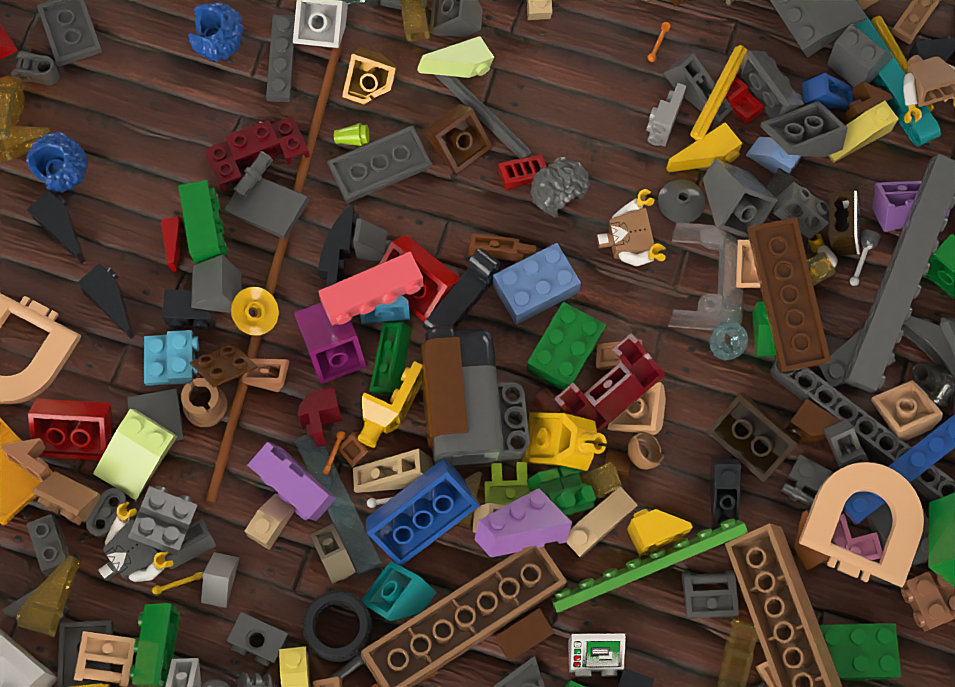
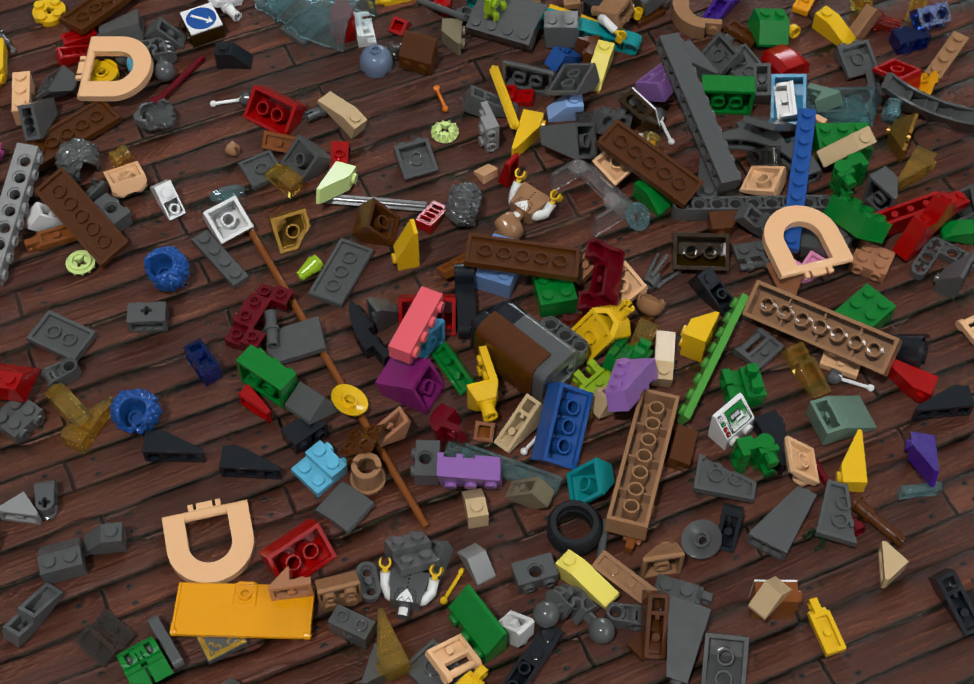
camera: 40 degrees left, 15 degrees down
yellowish green slope [93,409,178,500] -> none
orange hinge [322,431,346,475] -> none
dark grey dish [658,179,705,224] -> none
none -> dark grey brick [126,301,169,333]
none -> clear blue brick [183,338,222,386]
none -> red plate [330,141,349,169]
none -> yellow slope [391,219,420,271]
none -> dark grey plate [393,137,439,182]
none -> dark grey brick [410,440,441,485]
none -> yellowish green gear [431,120,459,143]
none -> reddish brown plate [464,233,580,282]
none -> light nougat slope [473,164,498,184]
none -> medium nougat helmet [494,211,524,240]
none -> red slope [498,152,519,188]
none -> dark grey plant [642,253,681,290]
none -> green hips [718,363,767,407]

